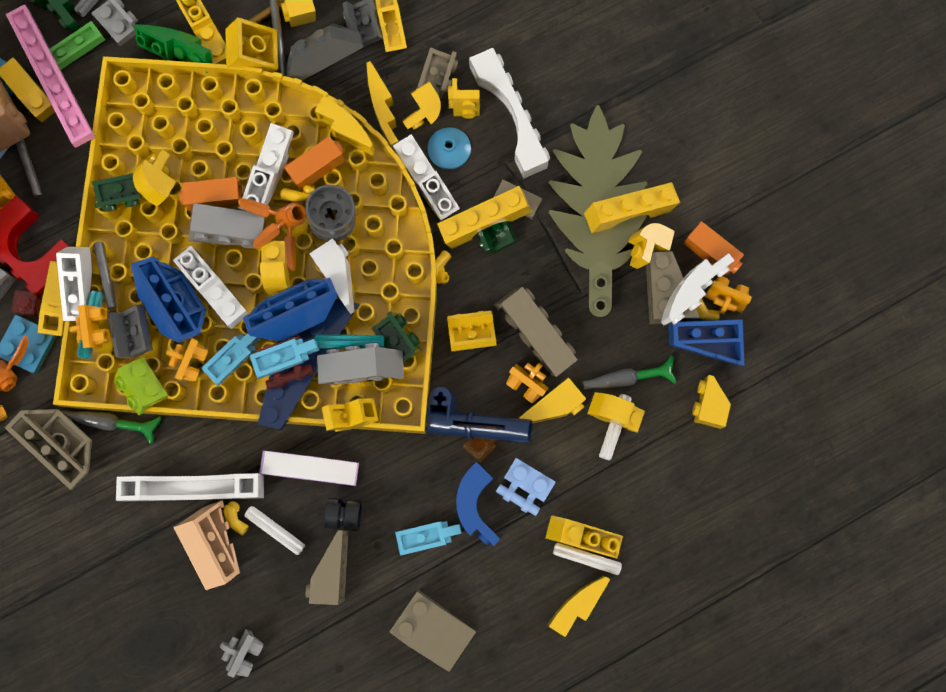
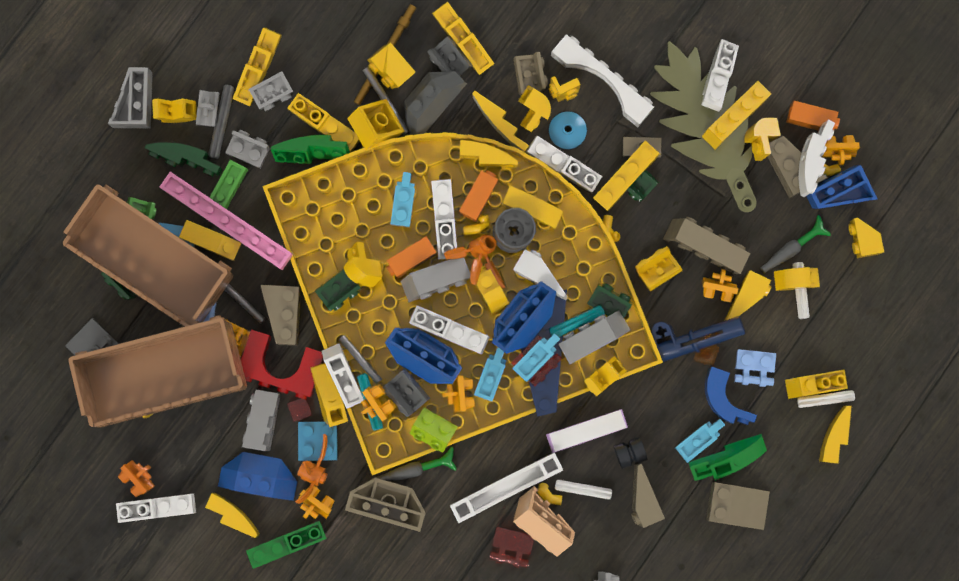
camera: 25 degrees left, 5 degrees up
none -> dark tan wedge [261,285,301,346]
none -> medium azure hinge [390,172,415,227]
none -> clear red plate [489,527,534,568]
none -> yellow slope [502,186,563,229]
none -> green slope [688,434,767,481]
none -> white slope [701,39,739,112]

